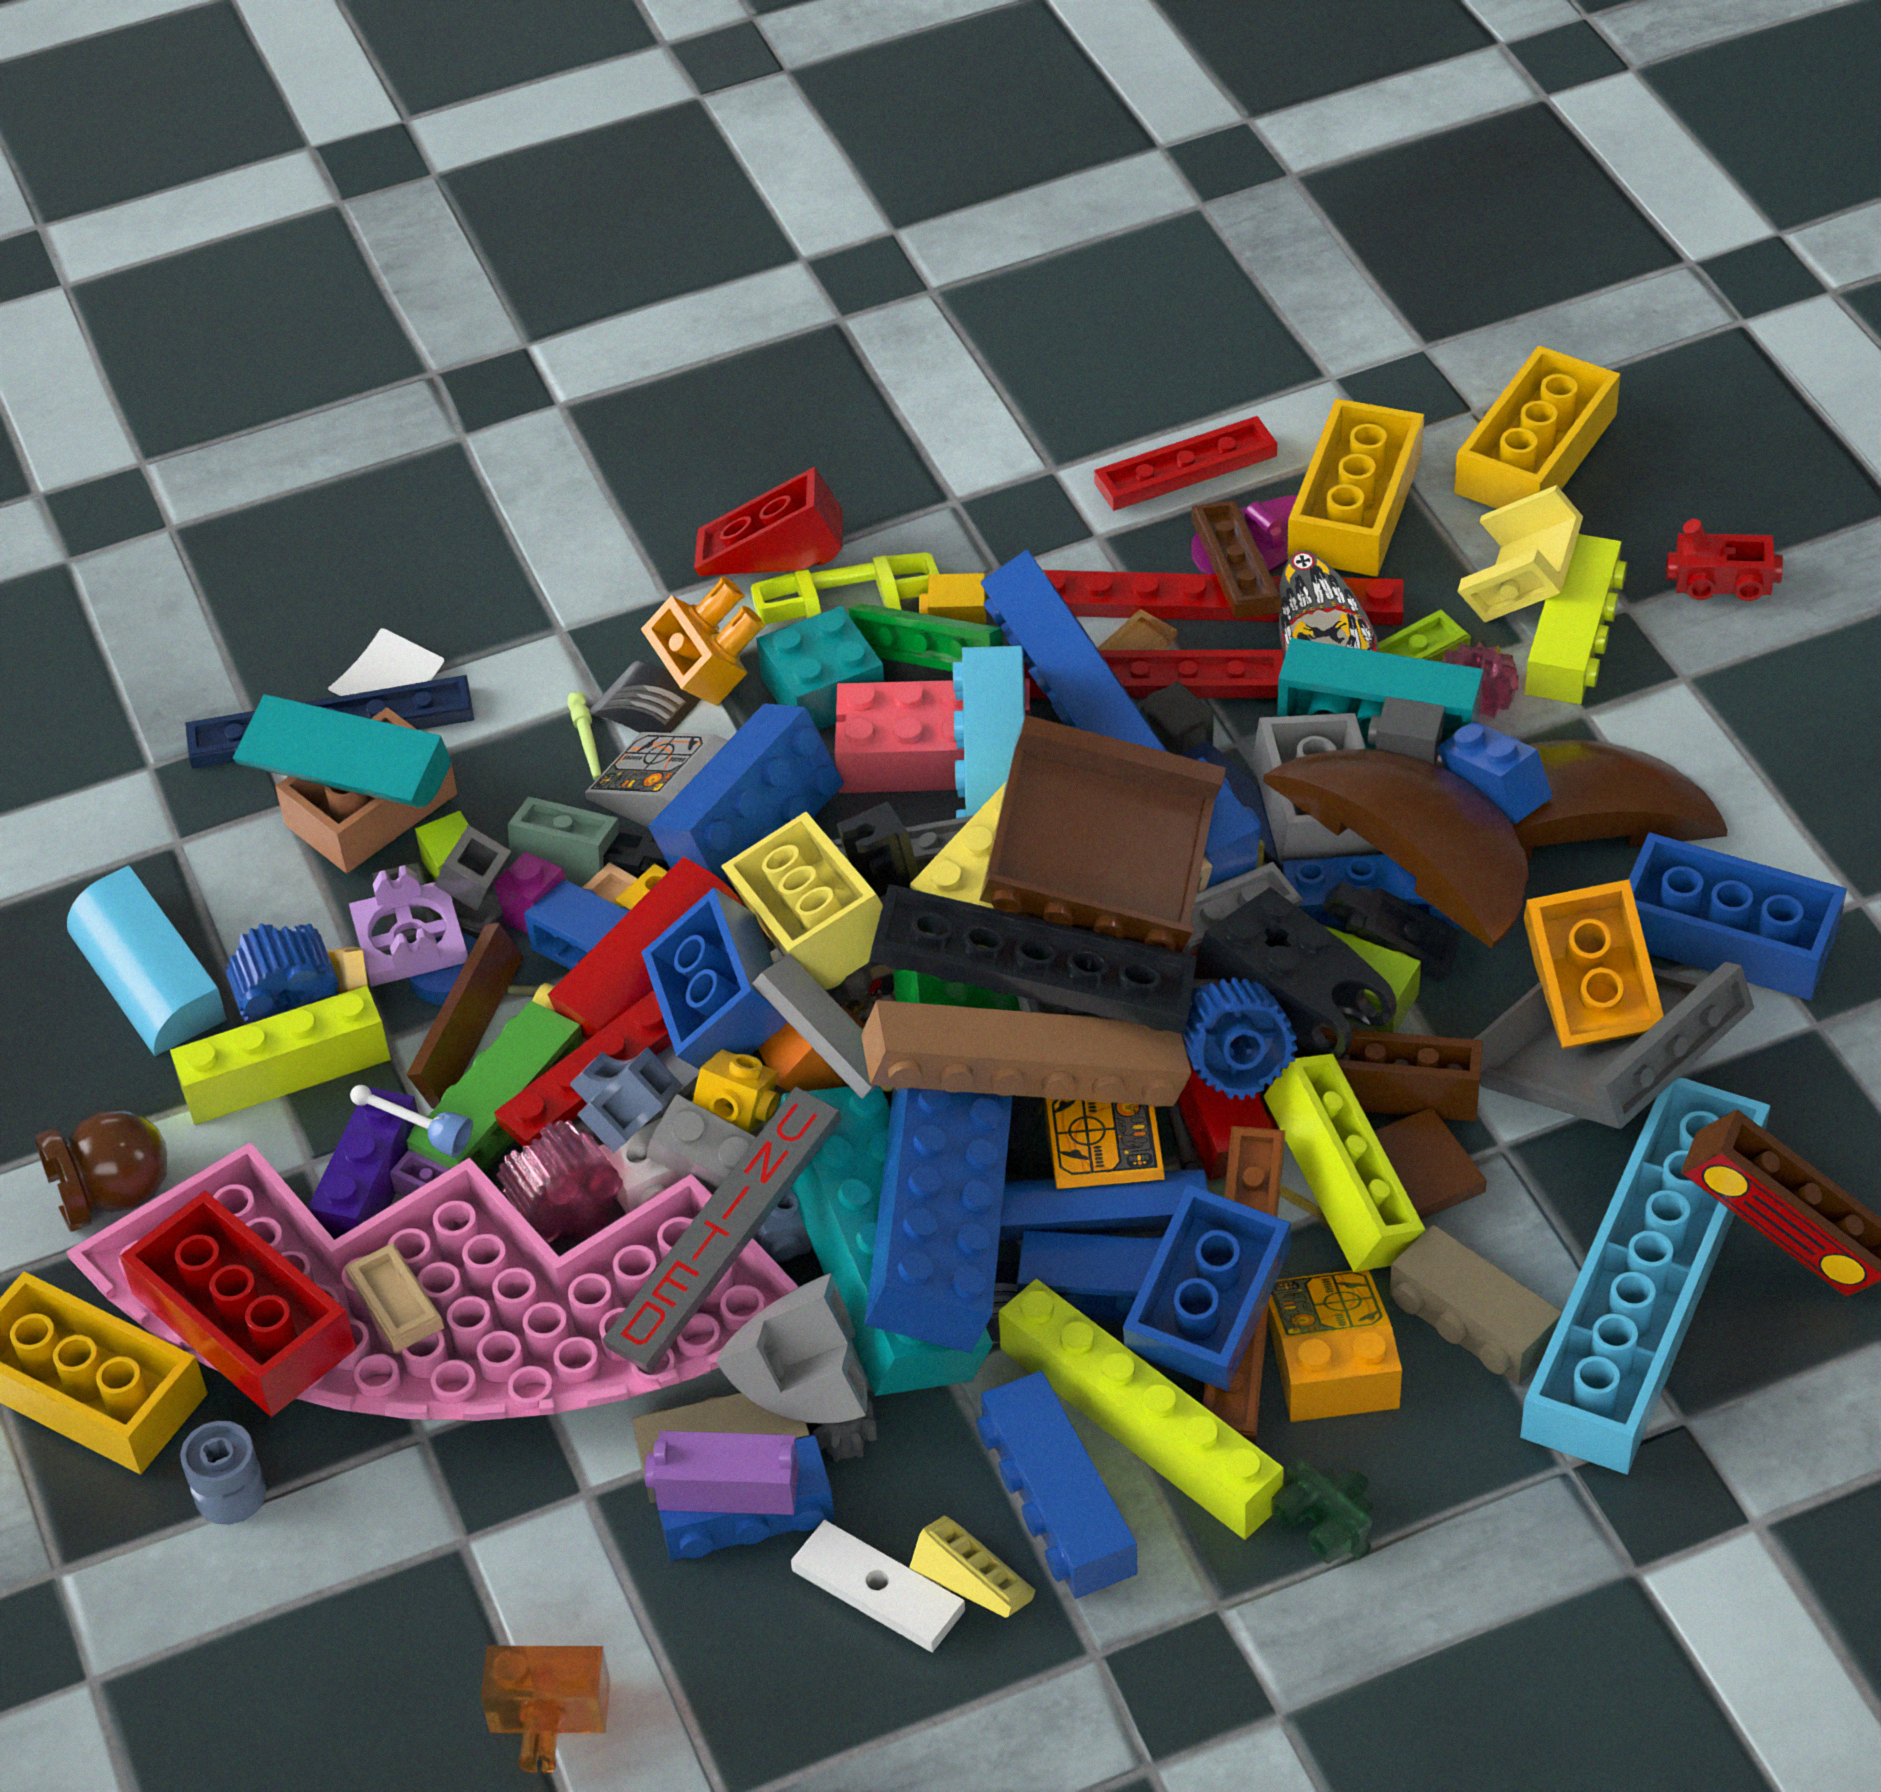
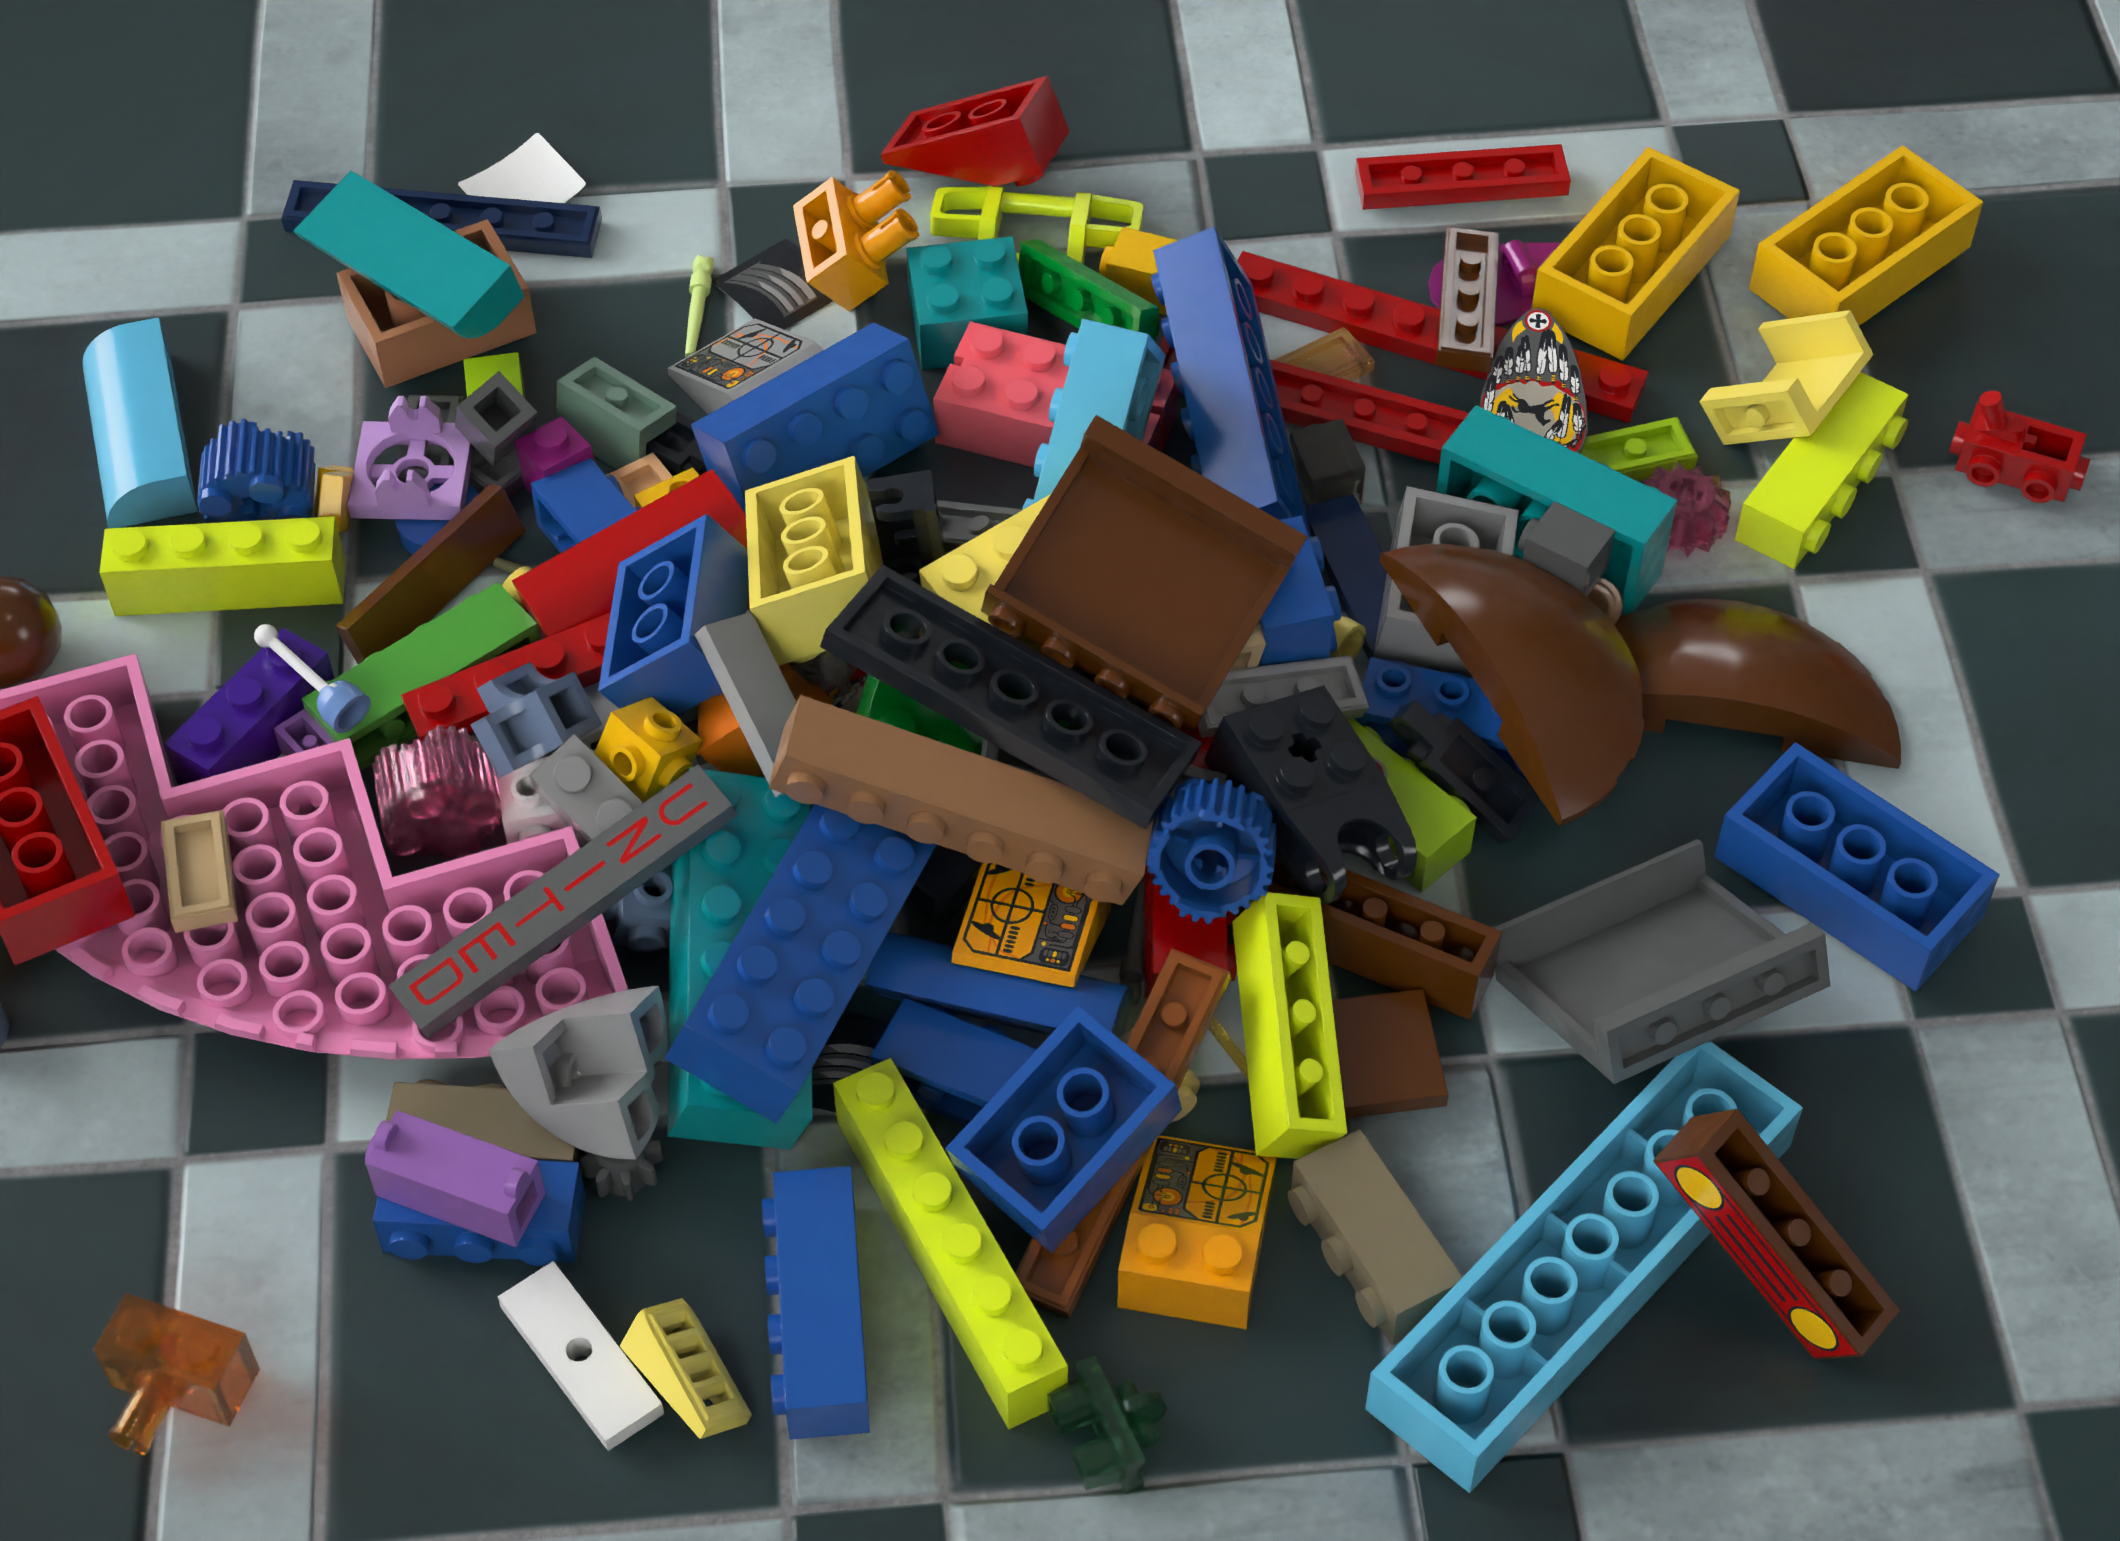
camera: 15 degrees right, 5 degrees up
blue brick [1437,721,1553,824] -> none
light orange slope [1523,879,1664,1050] -> none

